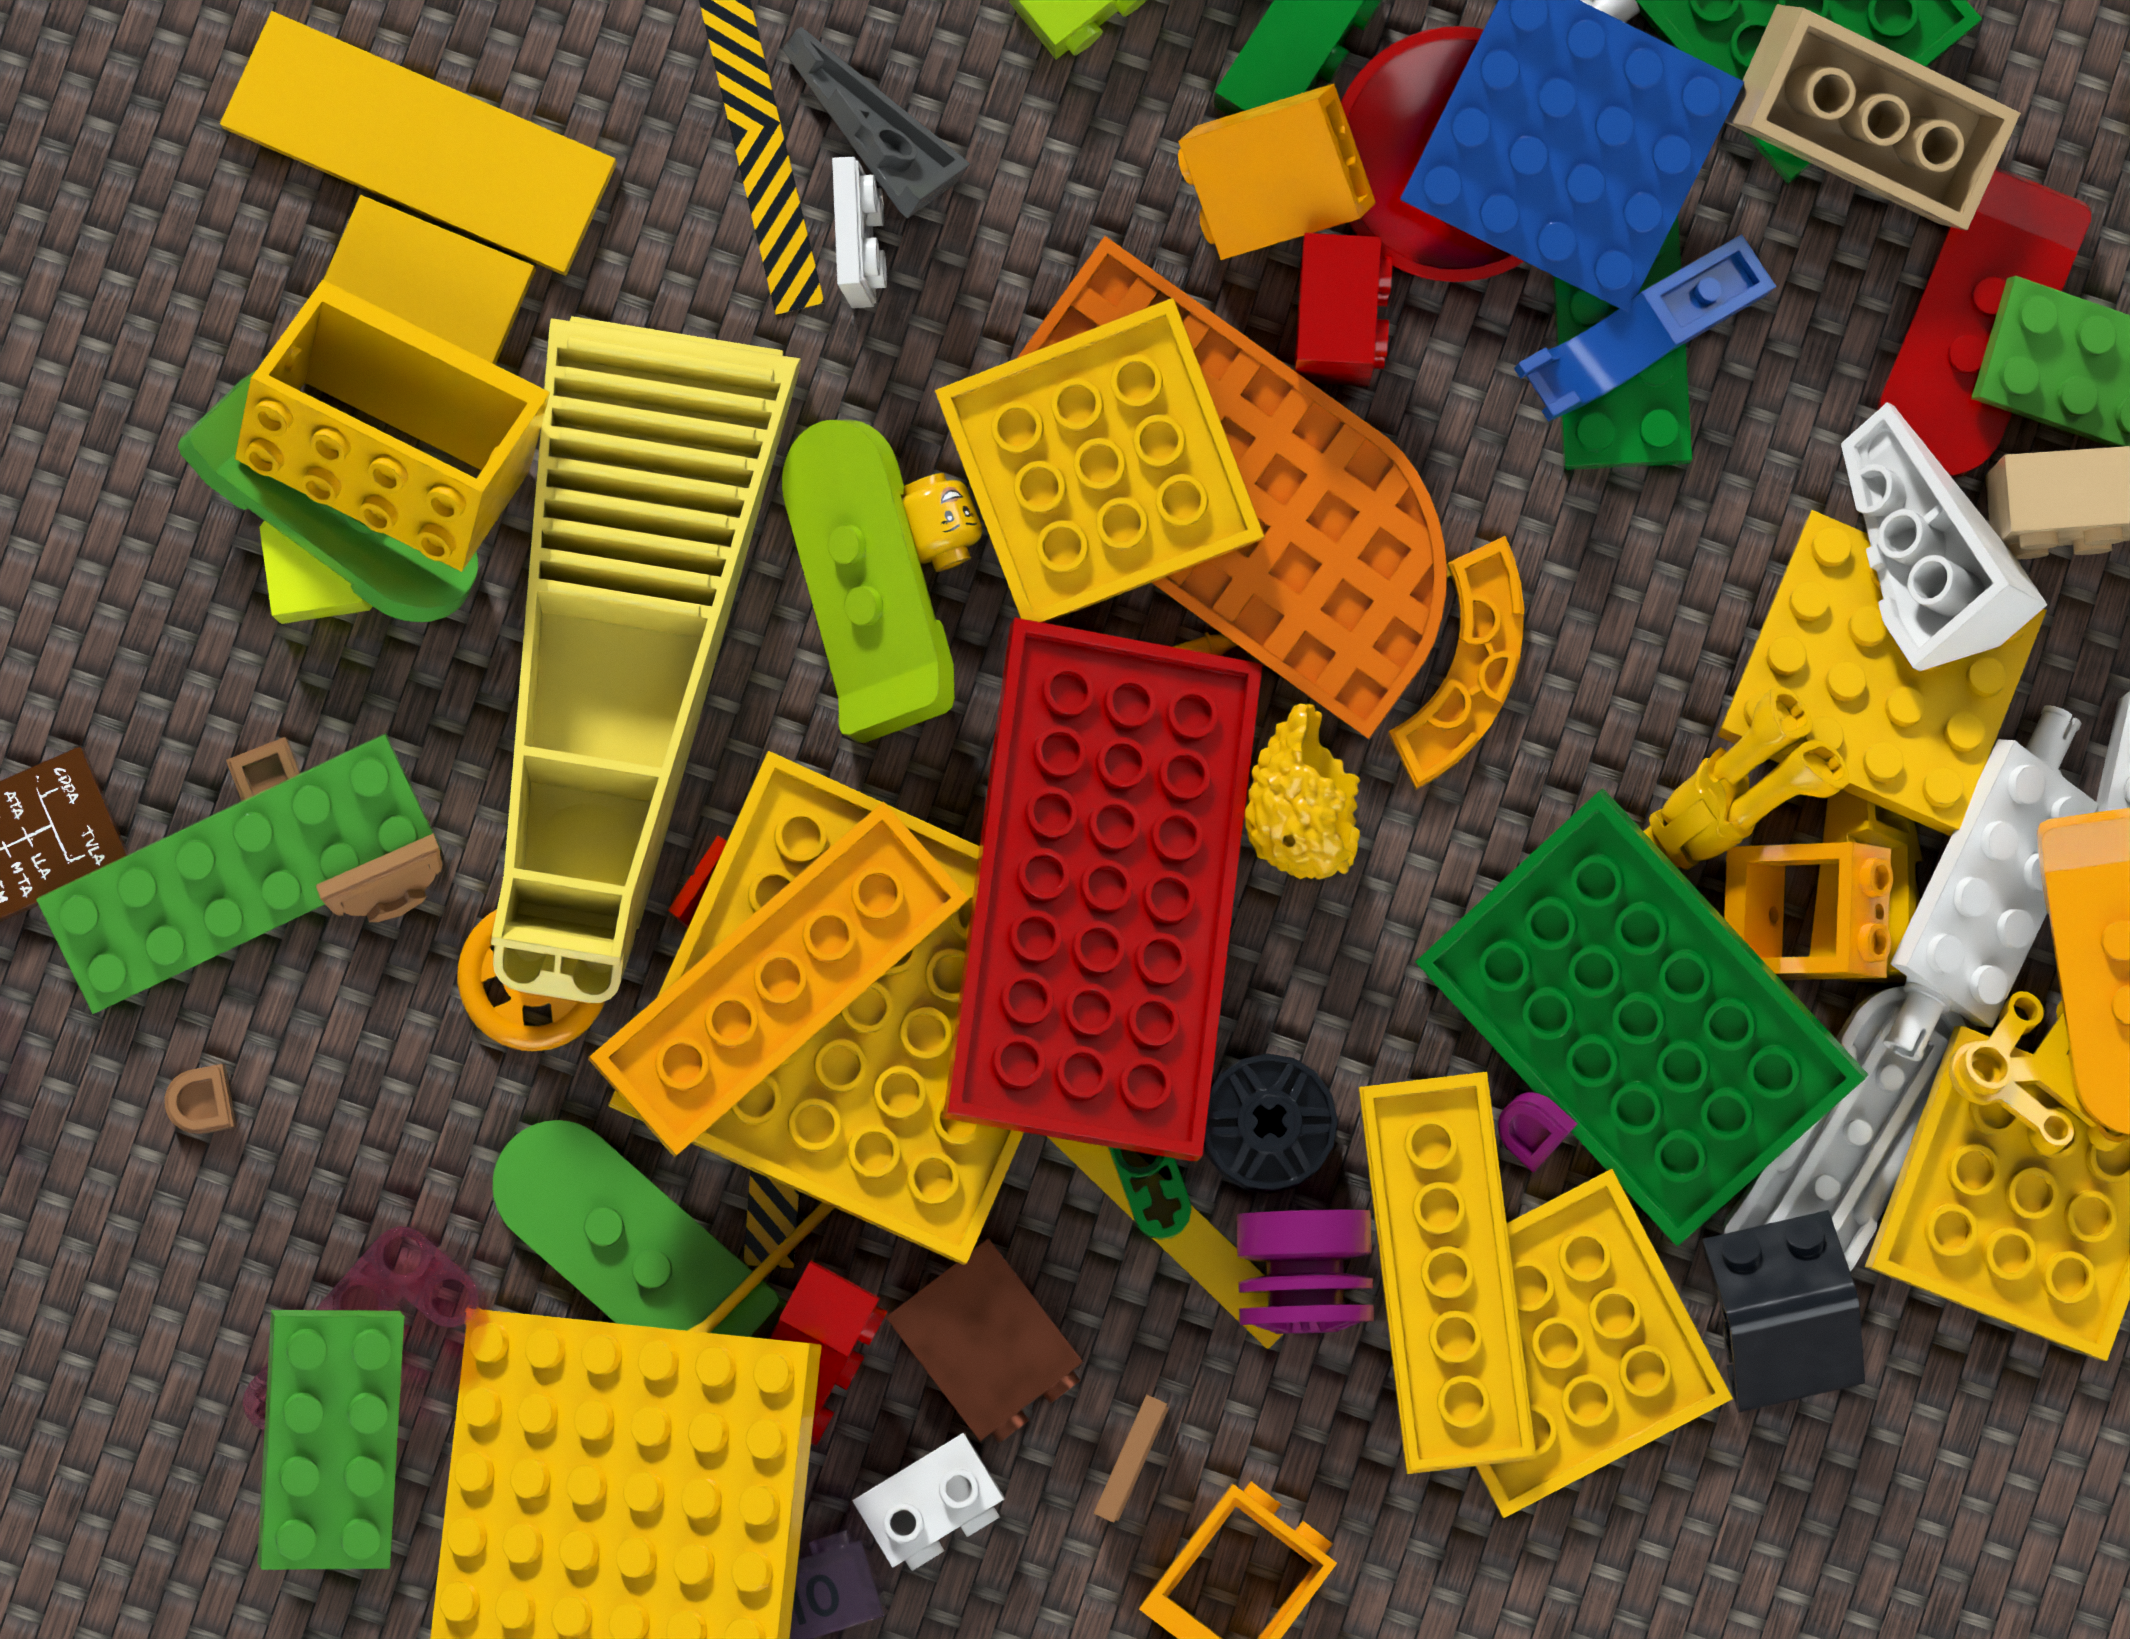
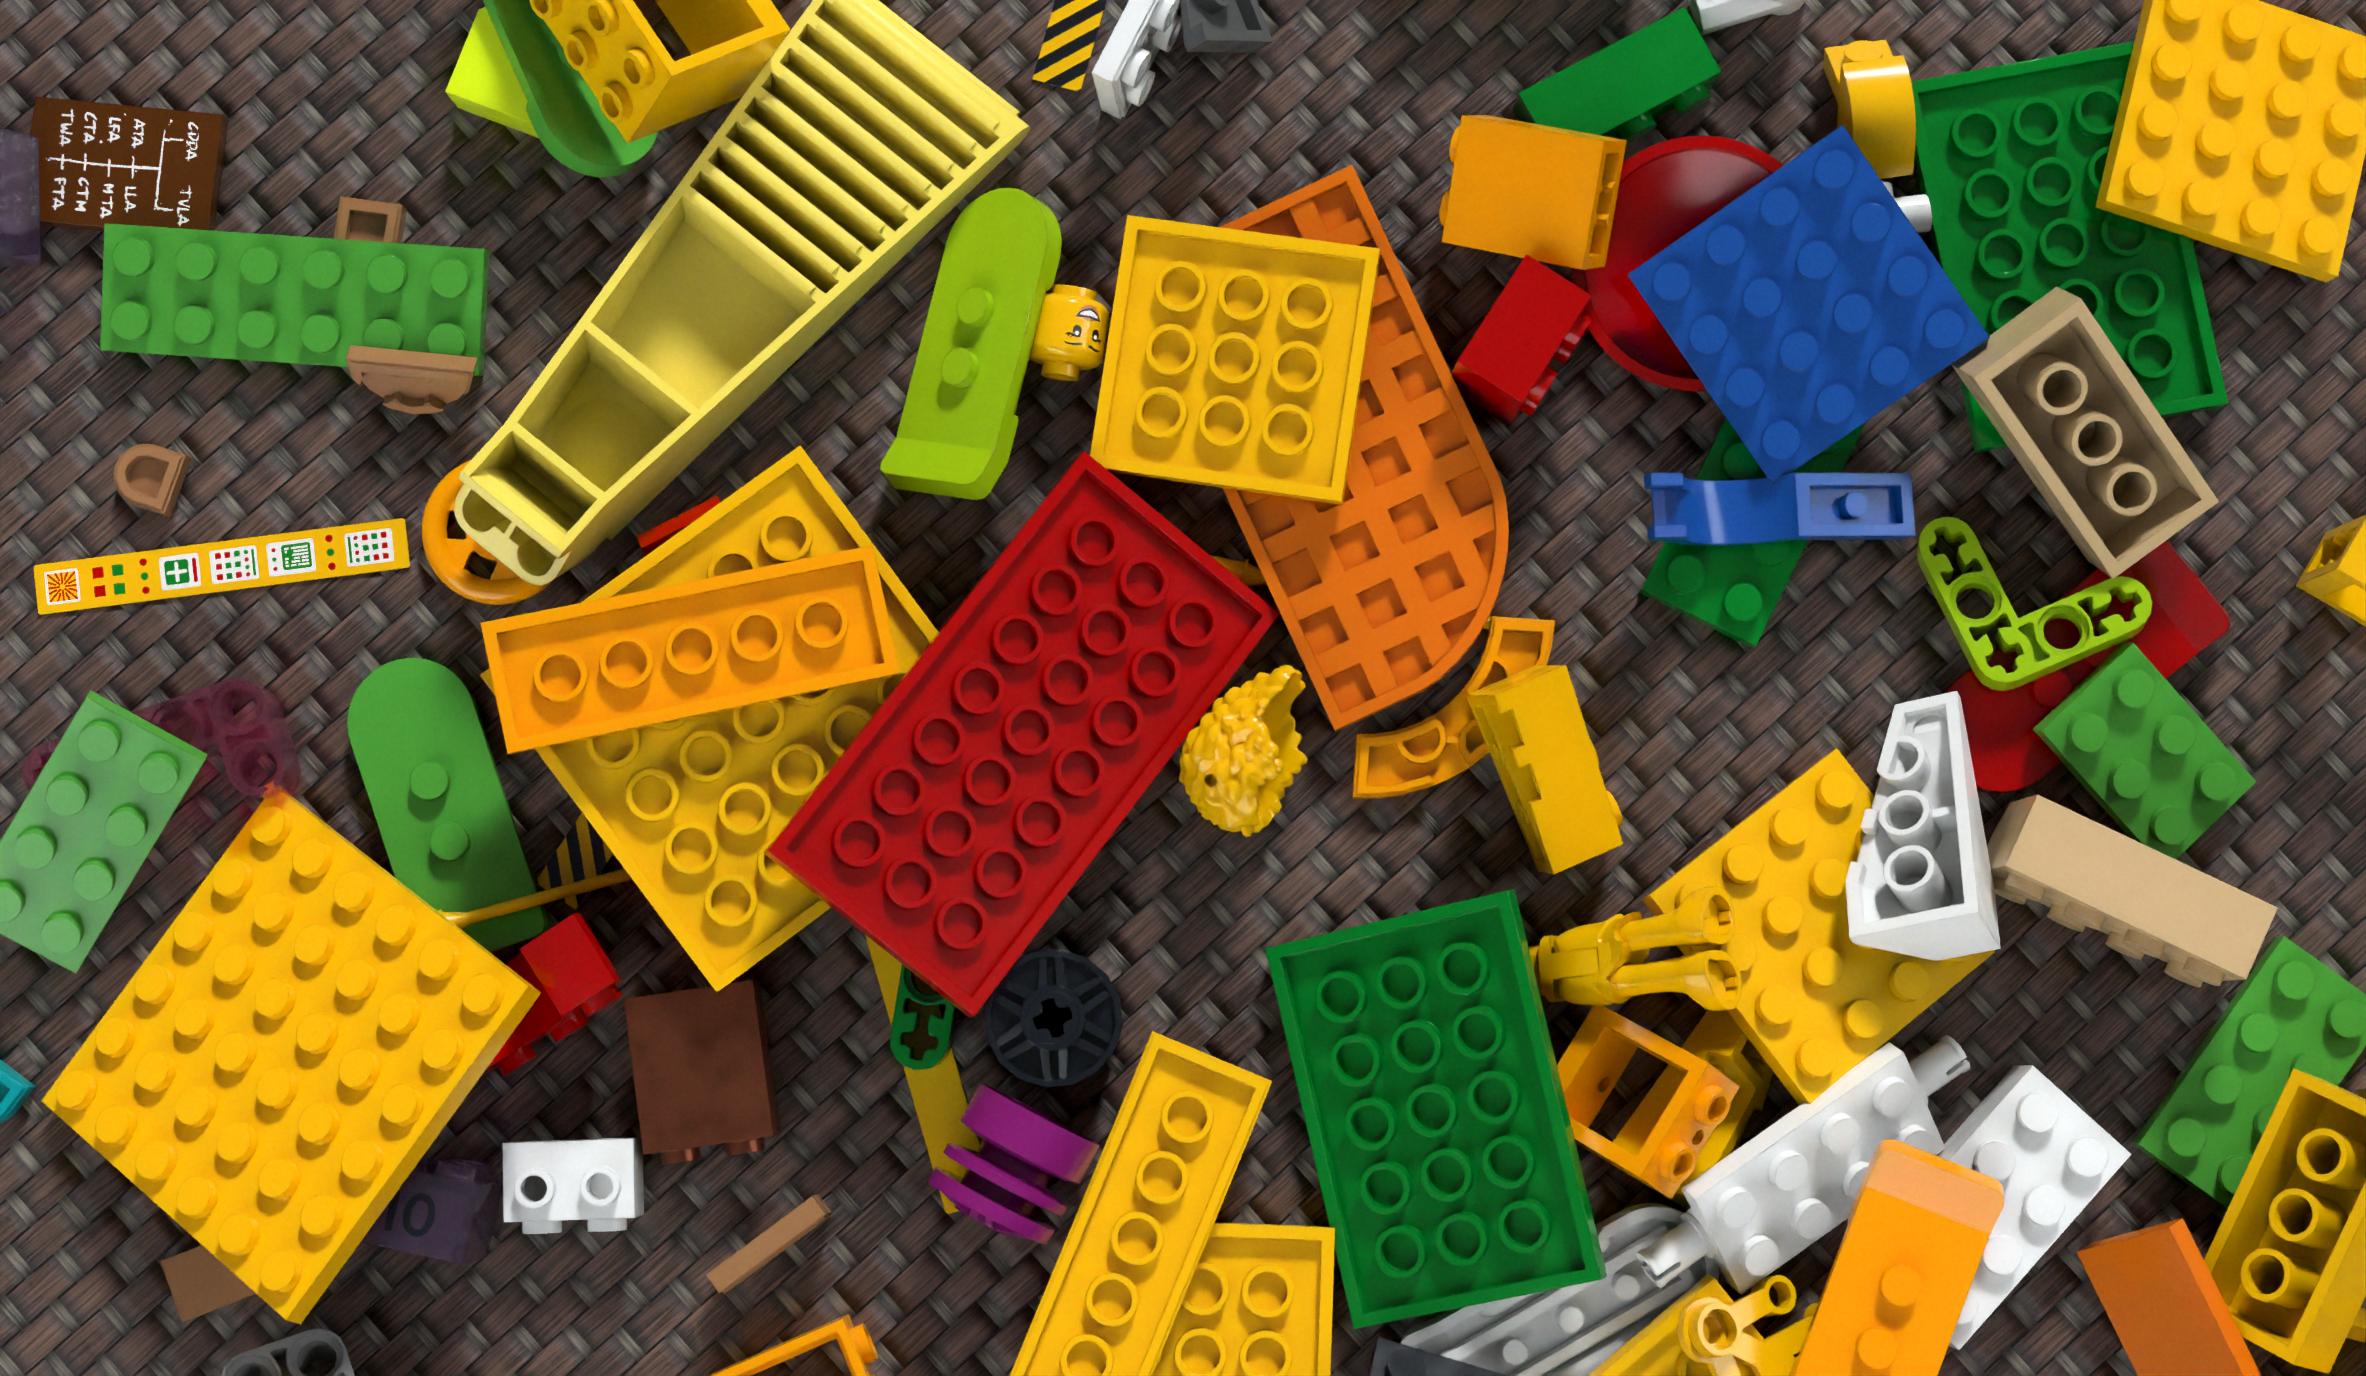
camera: 20 degrees right, 0 degrees up
magenta tile [1498,1093,1578,1173] -> none
none -> yellow sticker [34,518,410,615]
none -> yellow wedge [1466,665,1623,875]
none -> lime beam [1916,517,2152,691]

